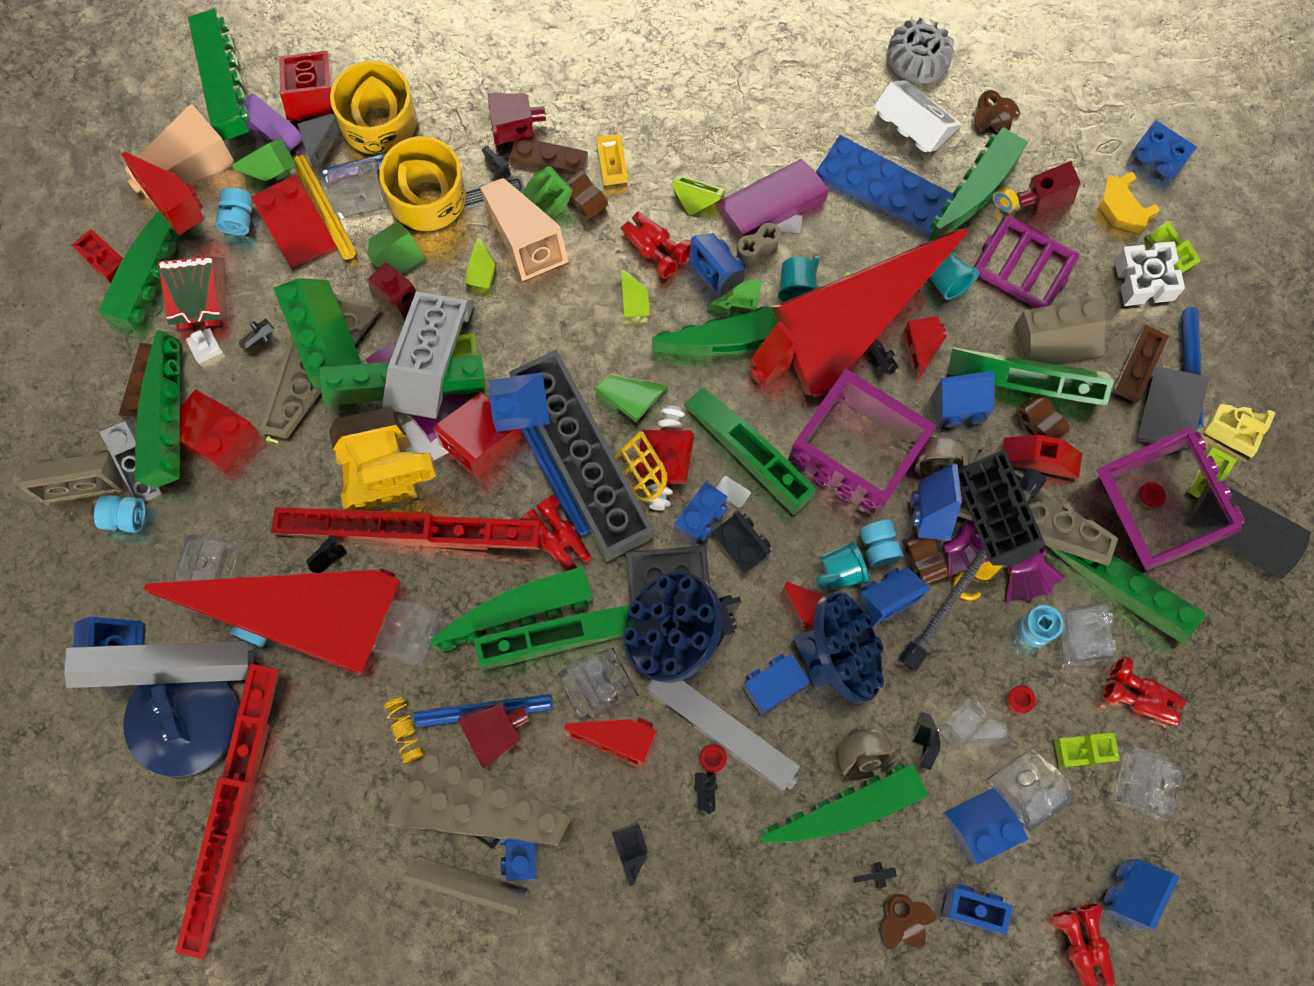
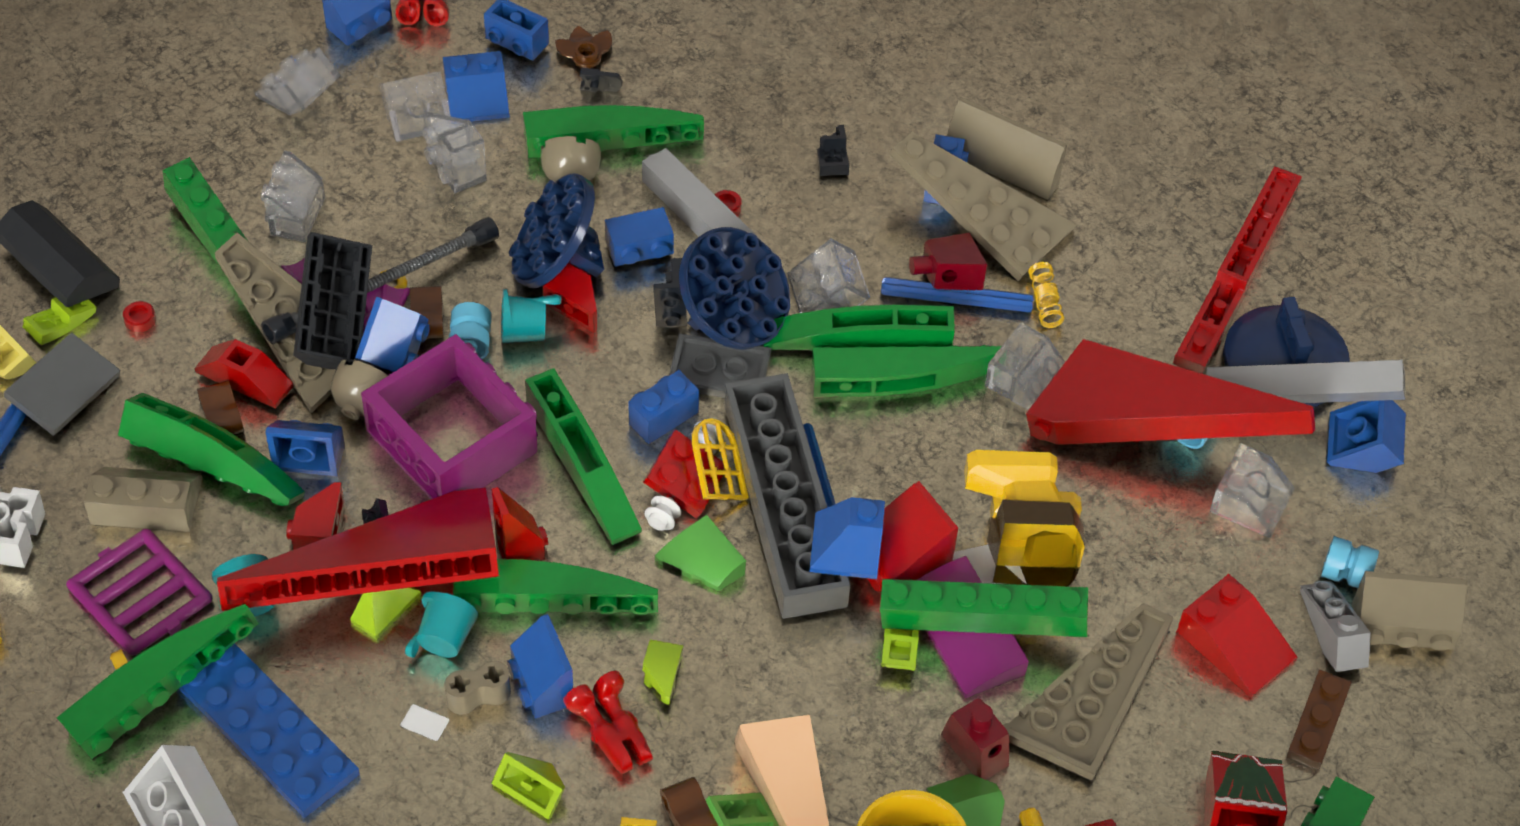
camera: 165 degrees left, 20 degrees down
green slope [135,330,180,489] -> none
white tile [186,328,223,364] -> none
black piece [238,318,274,349] -> none
red slope [271,507,541,550] -> none
green slope [273,278,362,390] -> none
black piece [306,536,346,573] -> none
light grey slope [382,291,474,419] -> none
lime slope [464,238,496,289] -> none
red piece [519,494,592,571] -> none
red slope [564,718,657,768] -> none
black piece [694,772,718,815] -> none
bright green slope [707,280,762,316] -> none
black bracket [711,510,771,576] -> none
magenta slope [716,159,829,240] -> none
white sticker [716,476,751,508] -> none
blue slope [857,567,930,626] -> none
black slope [912,711,941,770] -> none
reddish brown plate [974,90,1020,133] -> none
red tile [1006,685,1036,714] -> none
dark red torso [1017,161,1081,213] -> none
medium azure wheel [1018,605,1063,647] -> none
lime slope [1054,733,1120,768] -> none
magenta window [1096,426,1245,572] -> none
red piece [1102,655,1187,726] -> none
reddish brown plate [1113,325,1169,403] -> none

